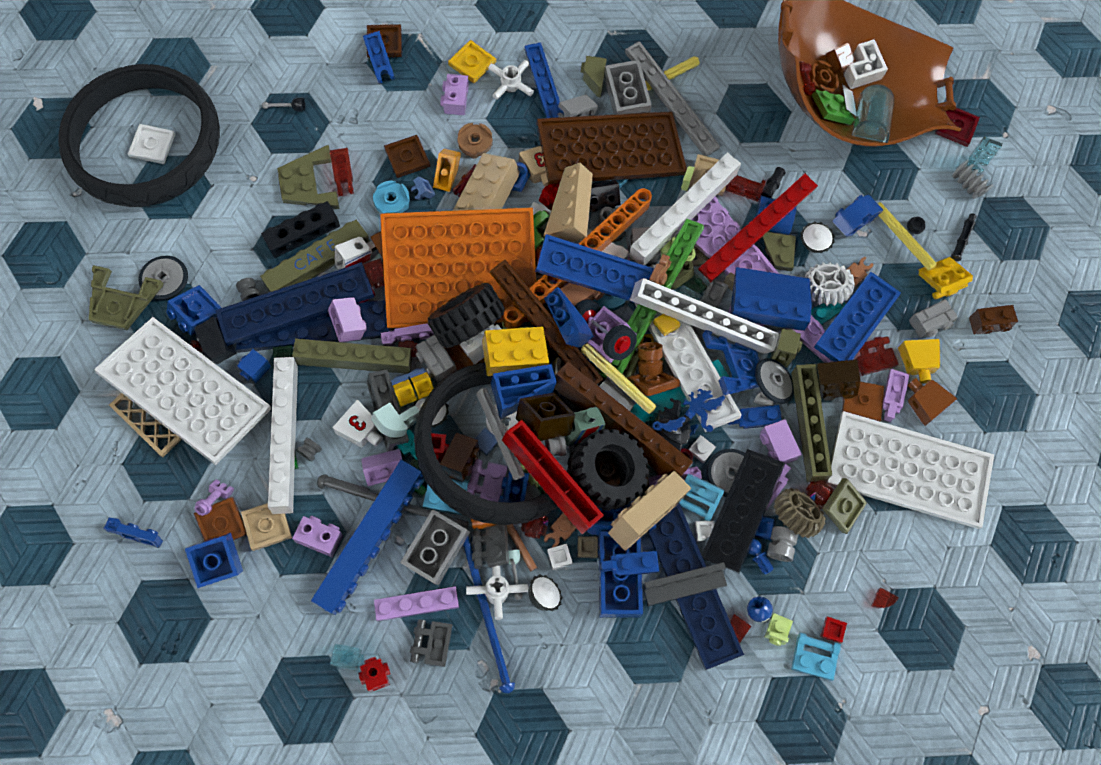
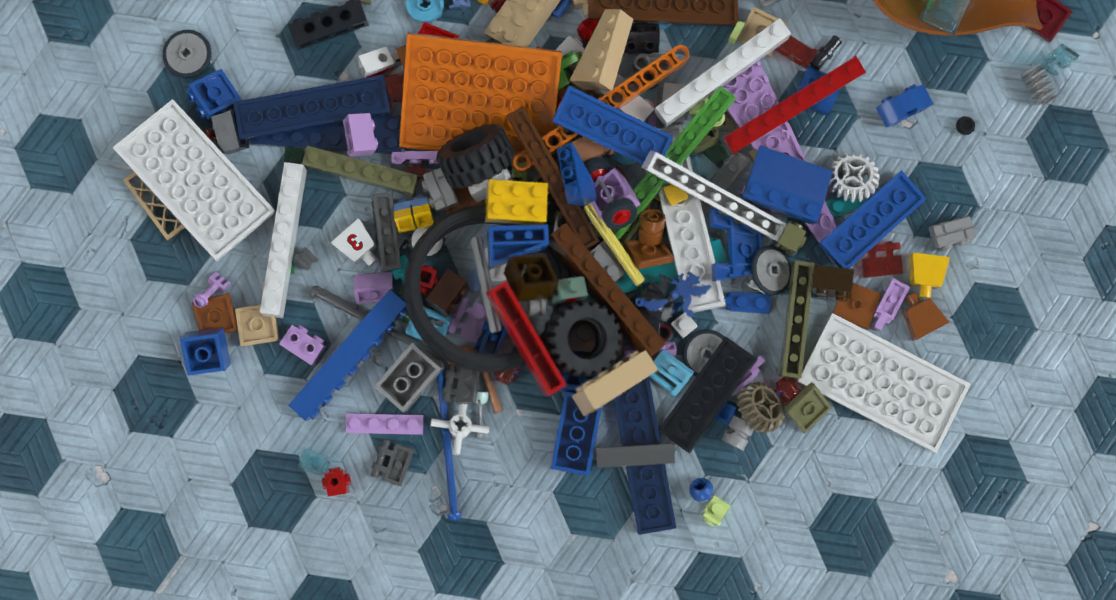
camera: 20 degrees right, 15 degrees up
olive wing [89,265,164,331] -> none
blue hinge [104,517,163,548] -> none
dark grey wheel [236,278,260,301] -> none
blue brick [237,349,271,384] -> none
olive brick [260,219,370,292] -> none
light aqua brick [371,403,419,438] -> none
white piece [528,574,563,611] -> none
nougat plate [544,513,577,548] -> none
white plate [547,544,572,570] -> none
dark tan tile [578,536,598,558] -> none
blue hinge [600,551,659,577] -> none
nougat plate [649,254,671,285] -> none
white tile [695,521,715,542] -> none
clear red tile [730,614,751,643] -> none
blue axle [748,539,773,575] -> none
lavender brick [760,419,802,464] -> none
olive wing [761,232,796,271] -> none
medium azure plate [791,633,841,681] -> none
white piece [800,221,835,253] -> none
red plate [821,616,847,644] -> none
nougat plate [846,257,874,288] -> none
clear red tile [871,587,899,609] -> none
light yellow axle [877,202,937,270] -> none
yellow plate [918,257,973,300] -> none
black piece [951,213,977,262] -> none
reddish brown brick [969,305,1018,334] -> none

